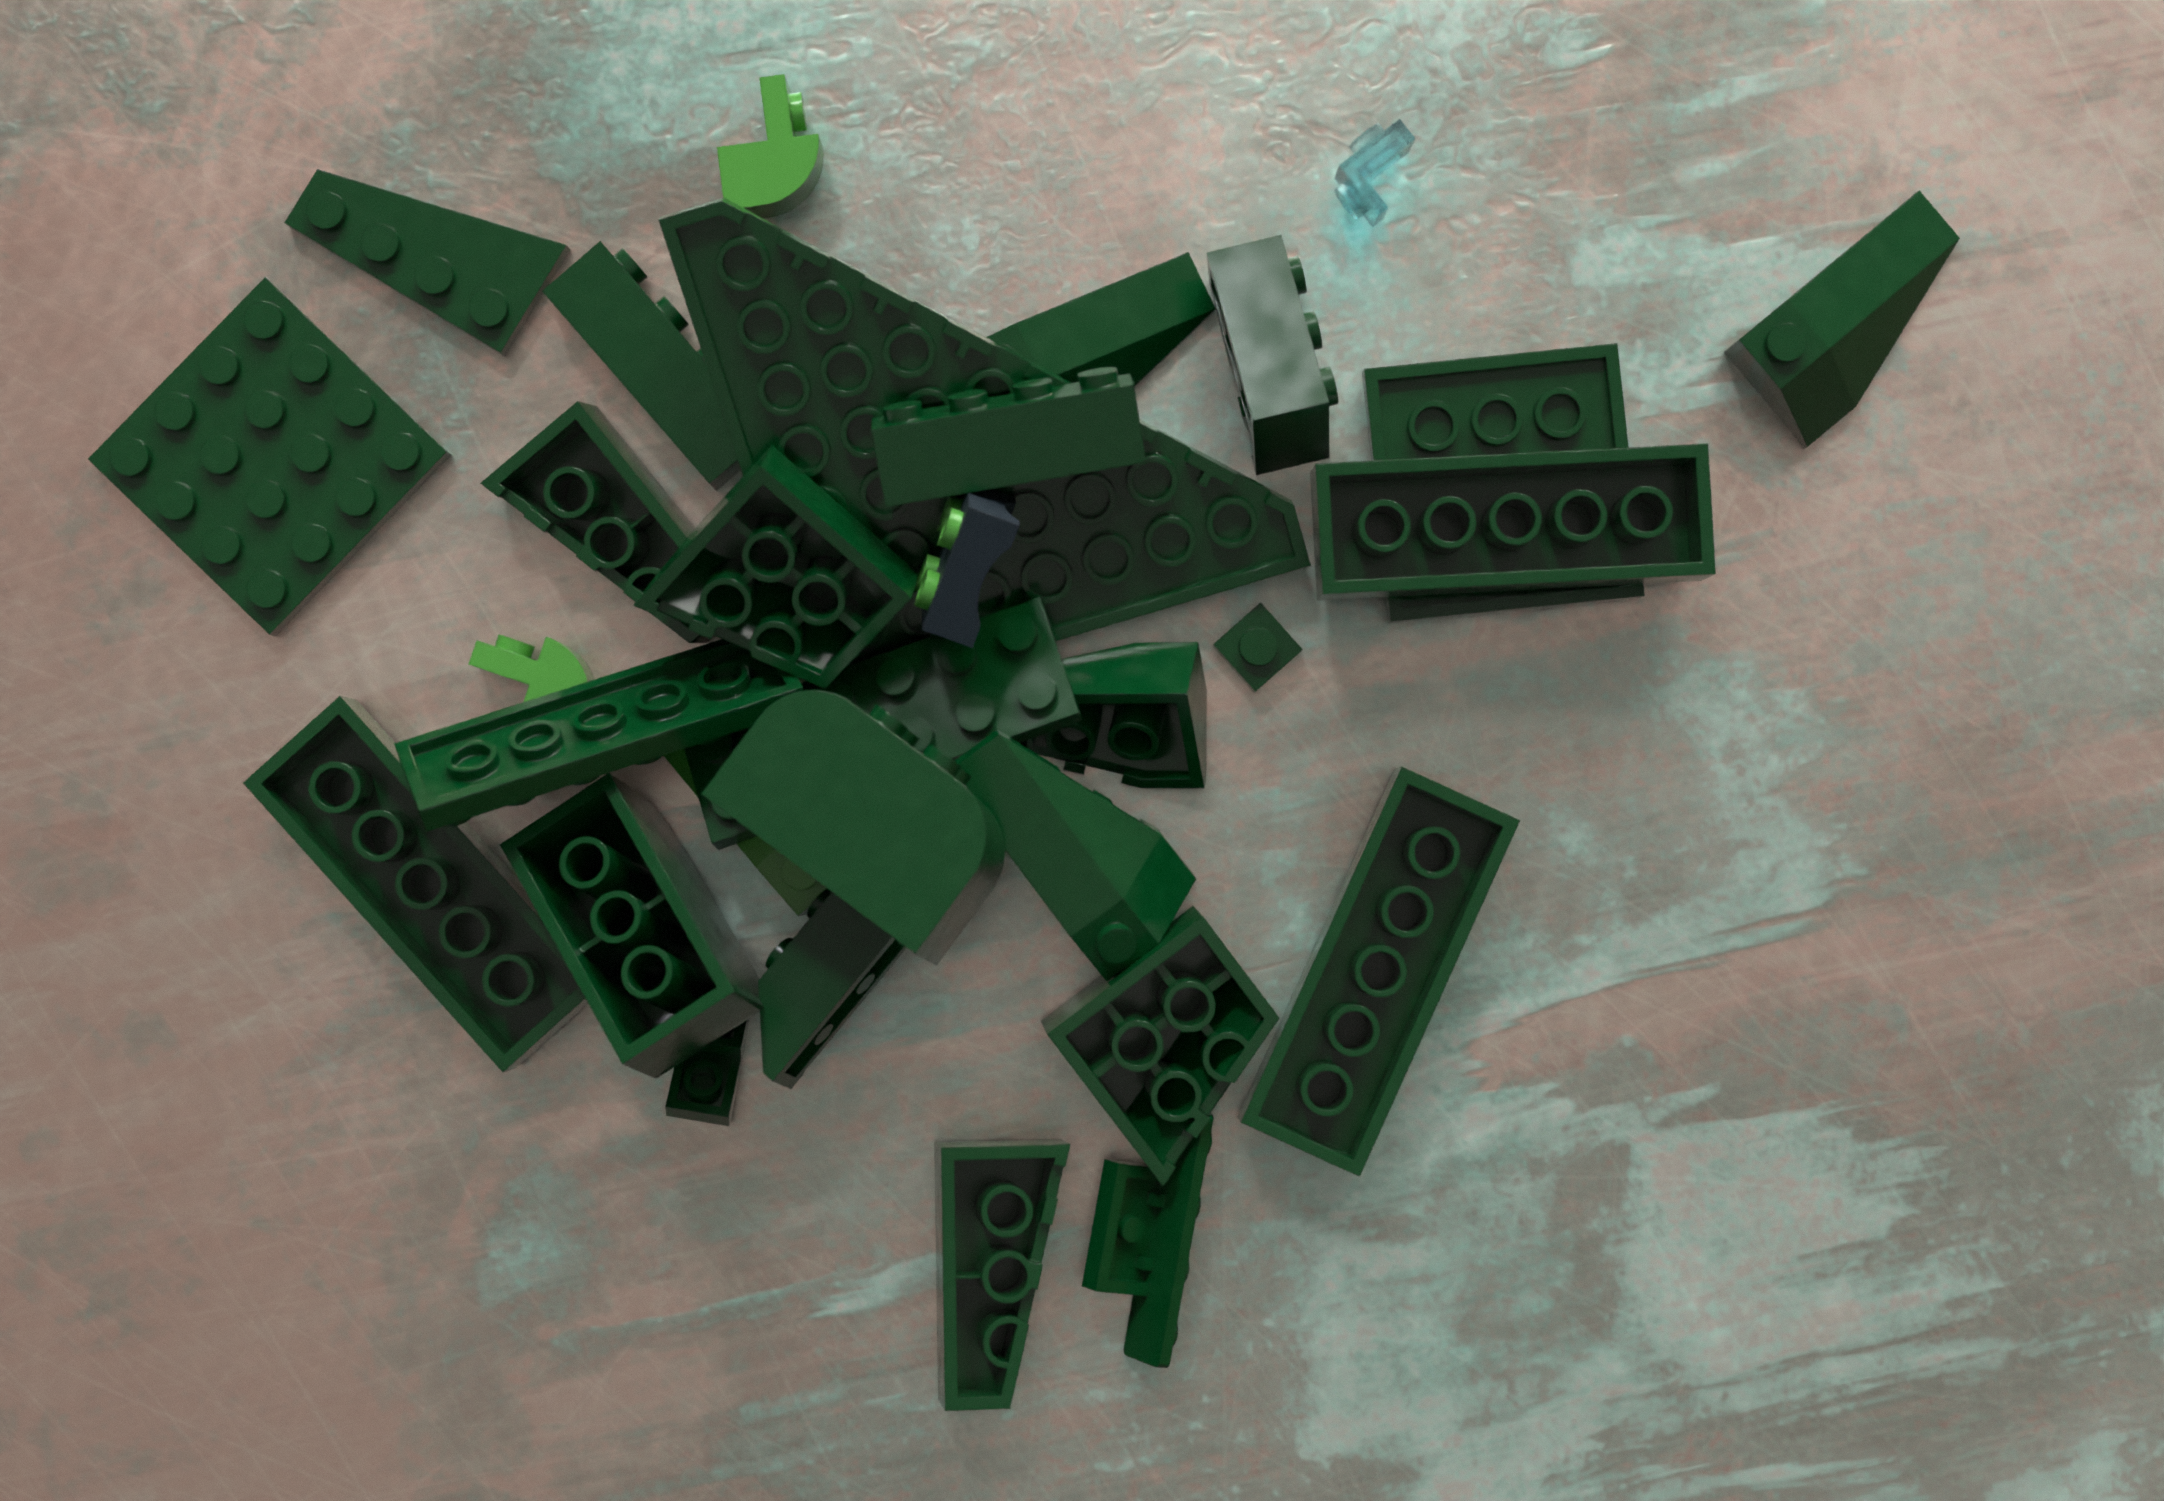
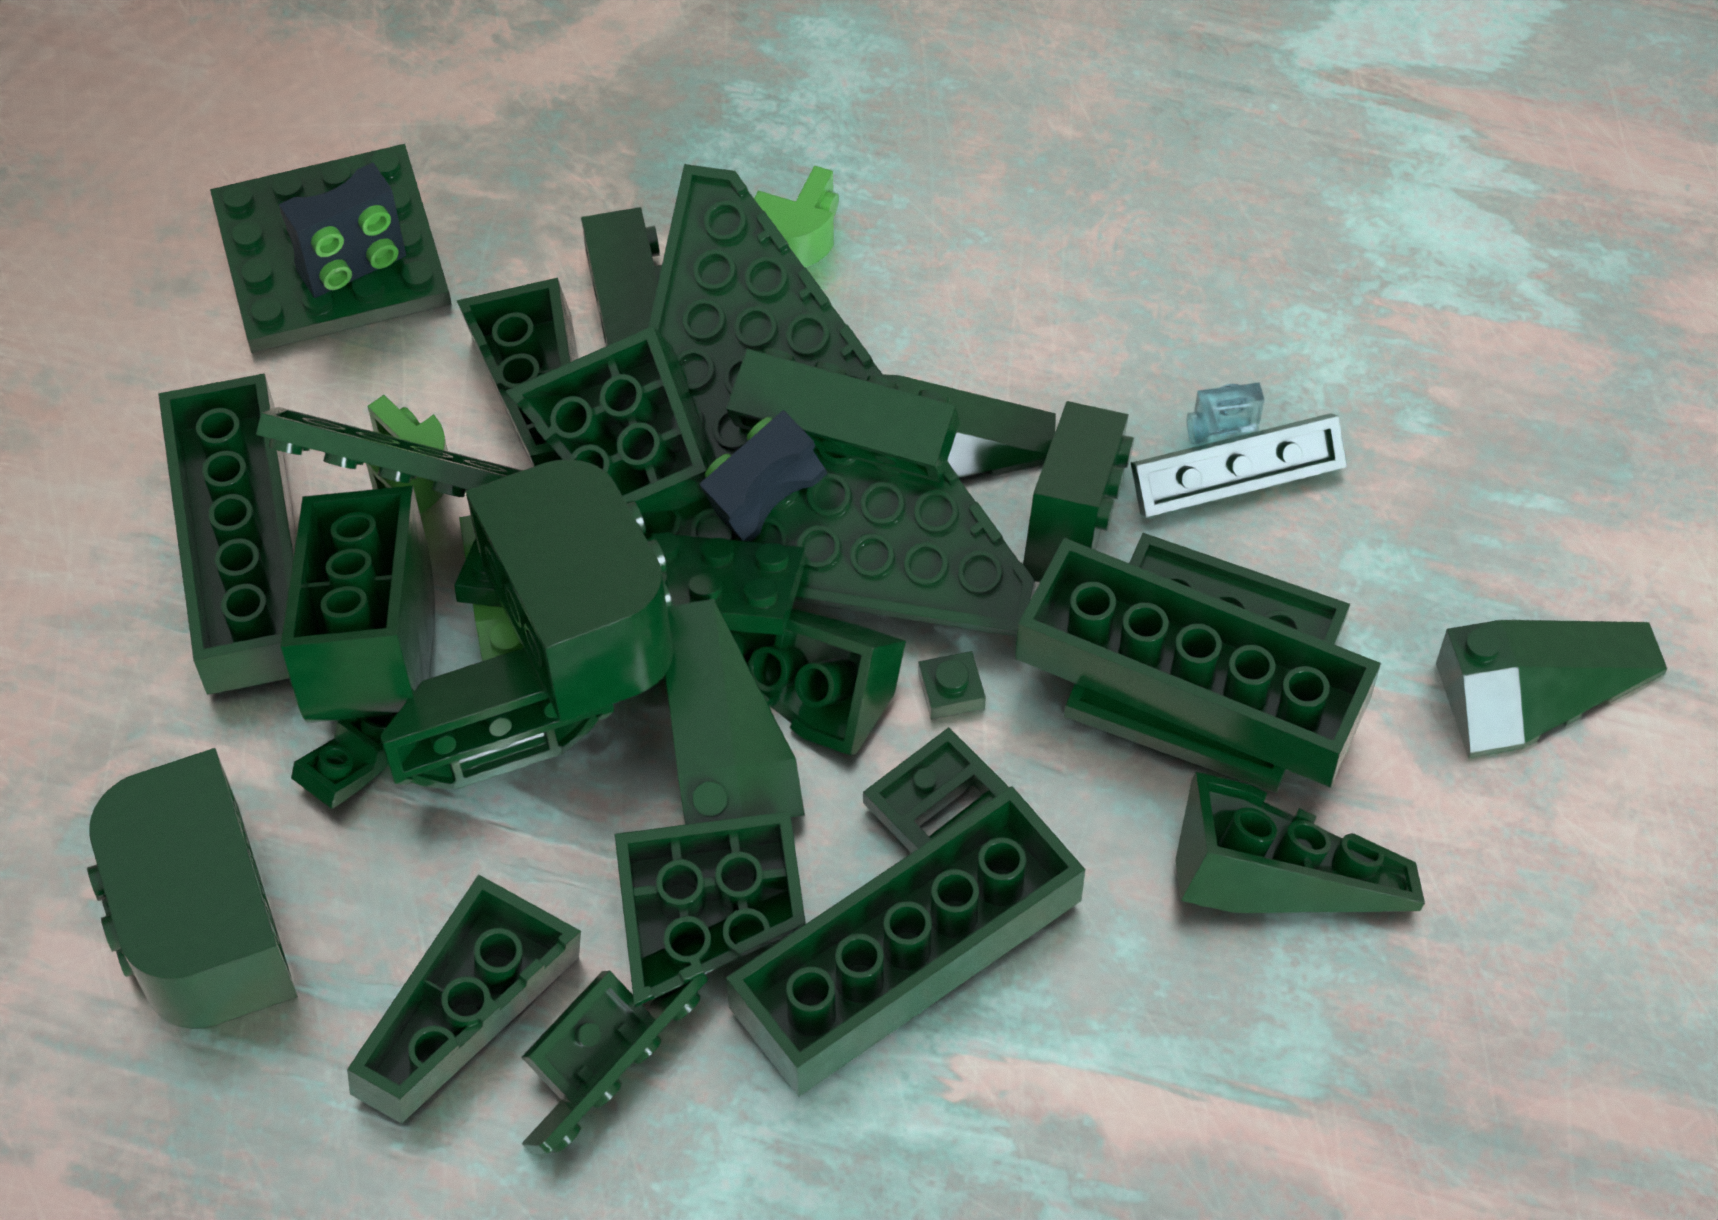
camera: 30 degrees right, 30 degrees down
dark green wing [284,169,570,357] -> none
none -> dark green brick [87,748,298,1029]
none -> black brick [279,162,406,298]
none -> dark green plate [863,727,1009,854]
none -> plate [1131,413,1347,517]
none -> dark green wedge [1175,772,1425,913]

